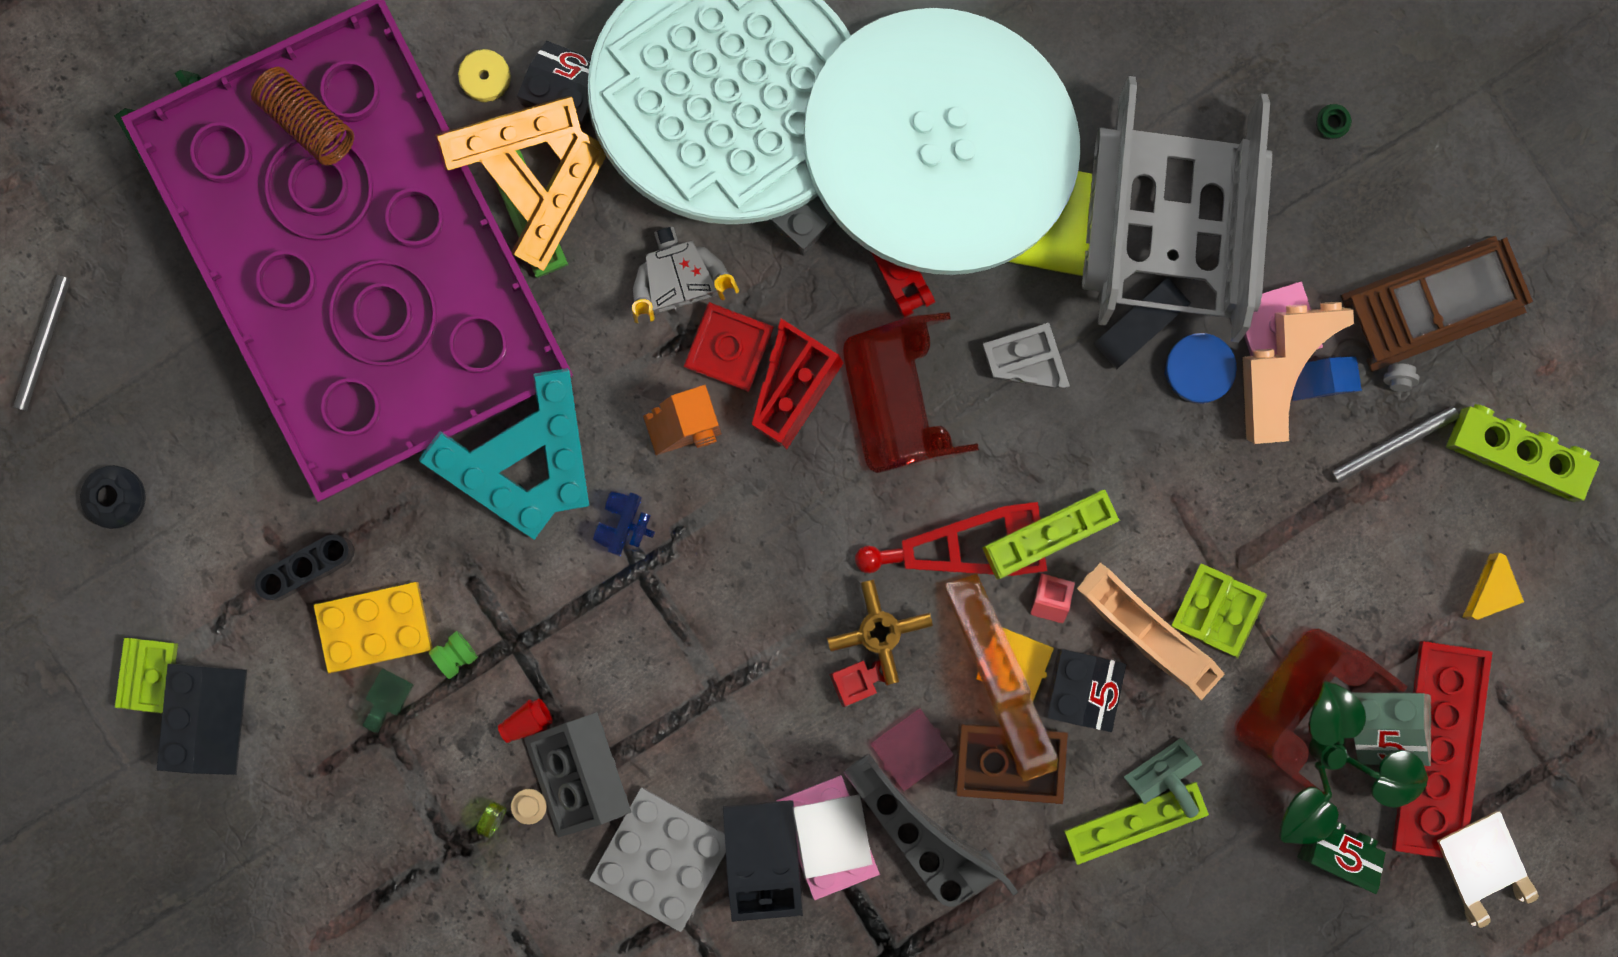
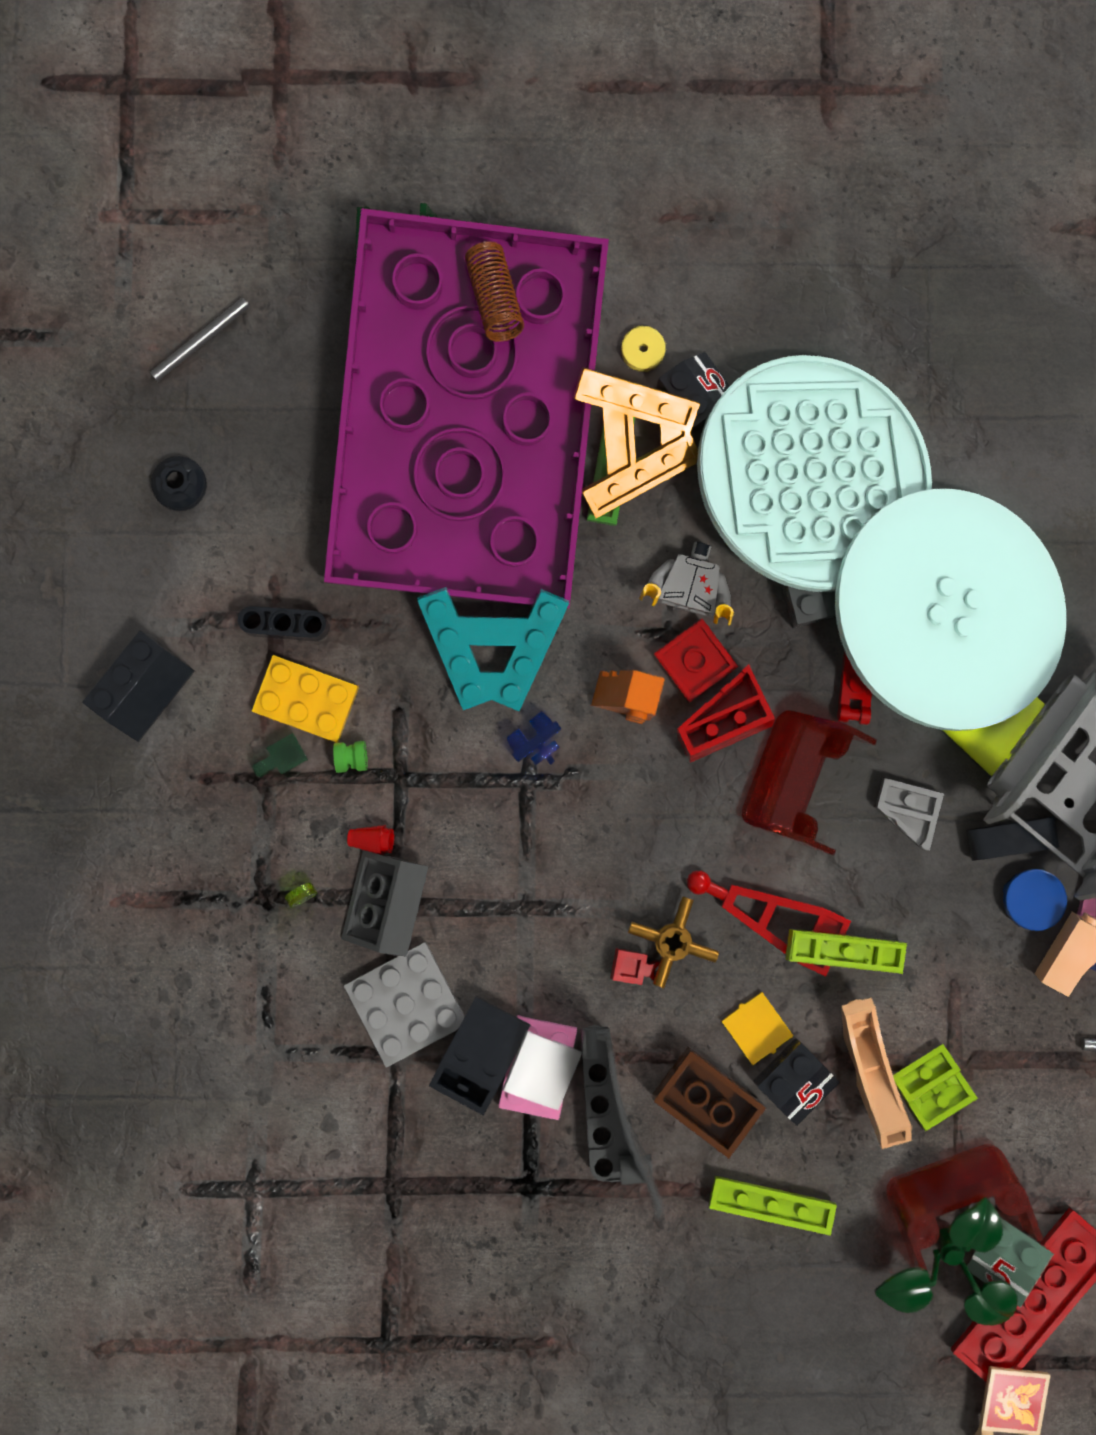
camera: 35 degrees right, 0 degrees up
lime plate [115,638,178,713] -> none
tan plate [511,789,547,824] -> none
clear pink piece [870,708,954,791] -> none
clear orange slope [945,574,1058,782] -> none
coral slope [1031,573,1075,623] -> none
sand green plate [1124,738,1202,818] -> none
dark green slope [1297,821,1386,894] -> none

